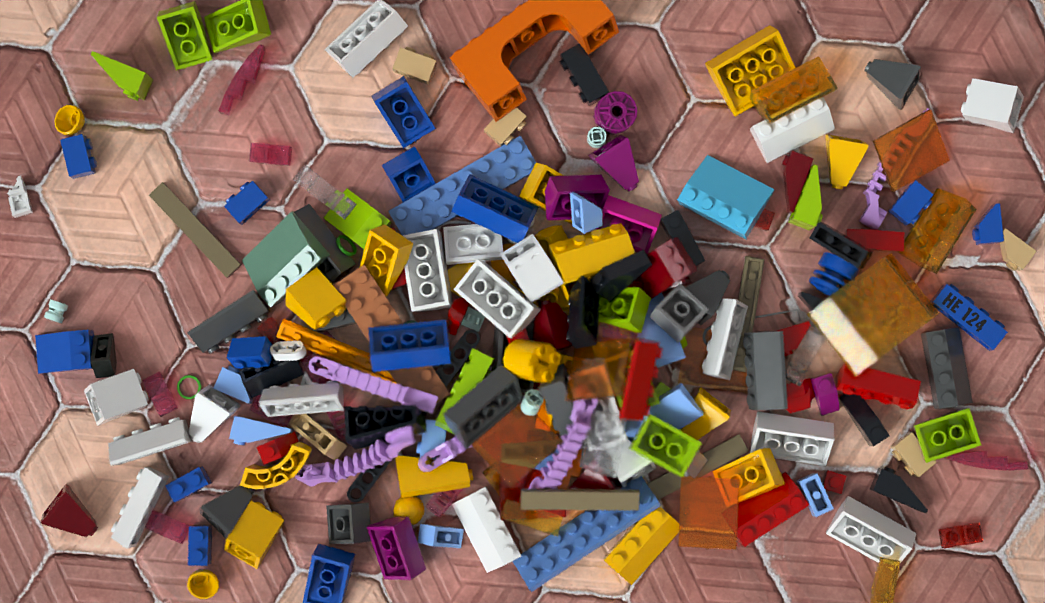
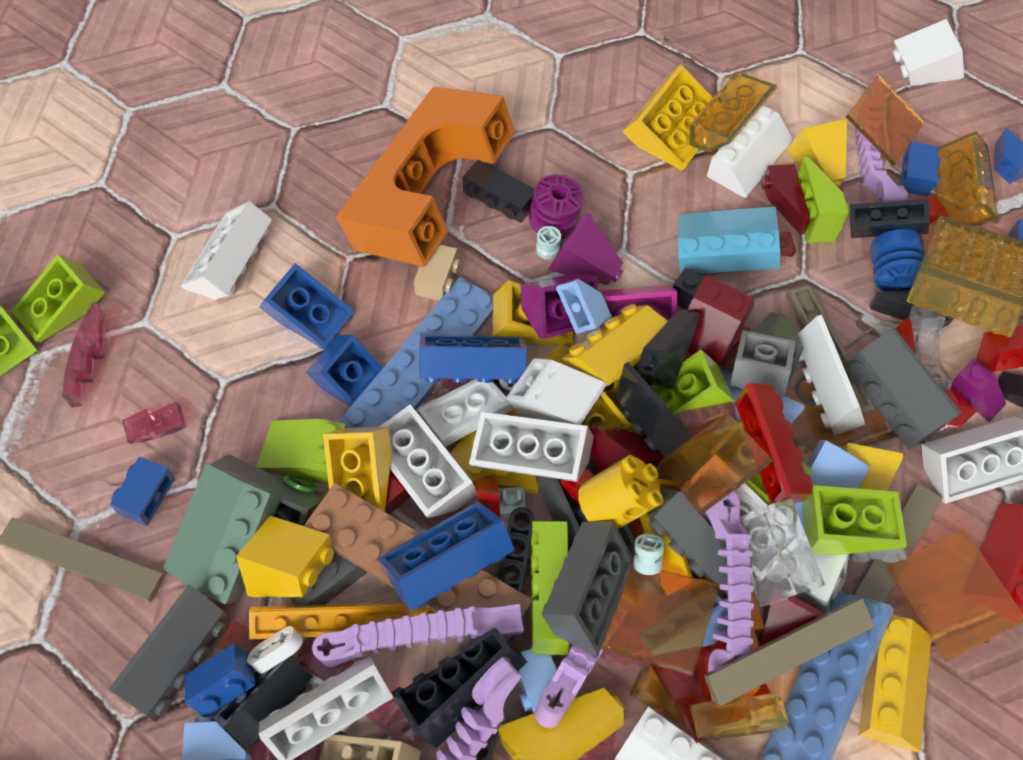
camera: 30 degrees left, 25 degrees down
clear arch [293,164,357,219] -> none
tan brick [392,47,437,85] -> none
yellow slope [713,448,785,507] -> none
dark grey slope [864,59,921,110] -> none

